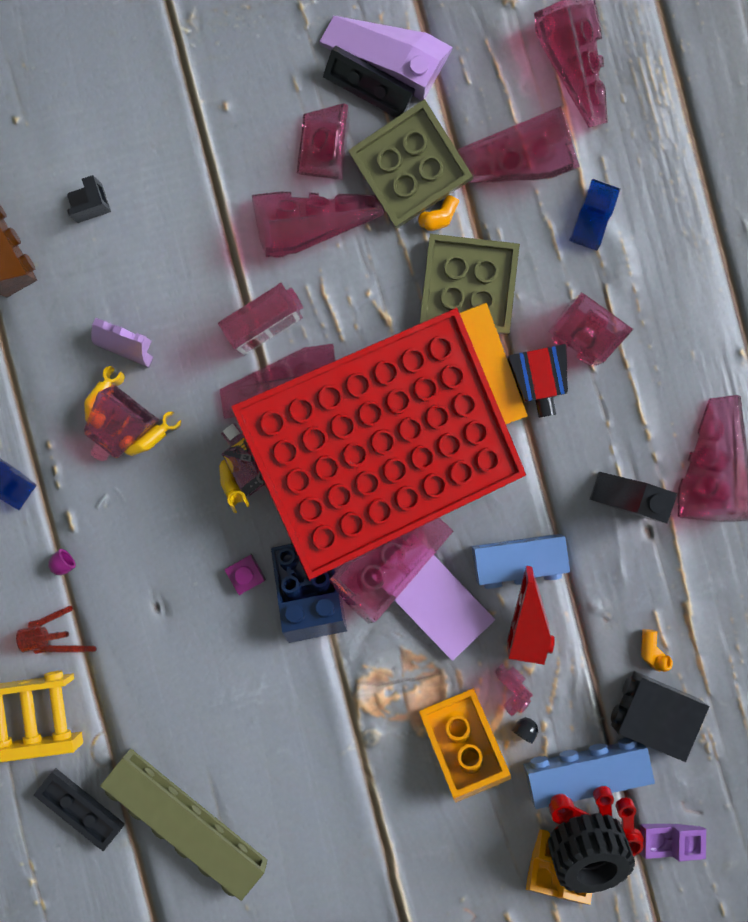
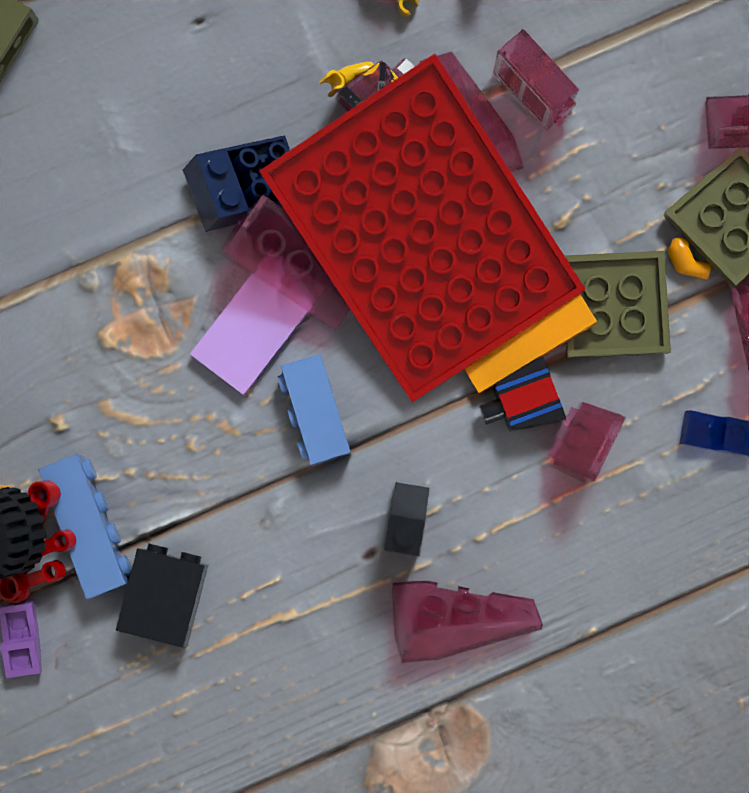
camera: 85 degrees right, 5 degrees down
magenta plate [224,554,266,595] -> none
clear pink wedge [252,191,384,258] -> none
light orange slope [419,688,511,803] -> none
clear pink bracket [494,663,533,716] -> none
red slope [507,566,555,665] -> none
black hinge [511,717,538,744] -> none
light orange arm [641,629,673,672] -> none

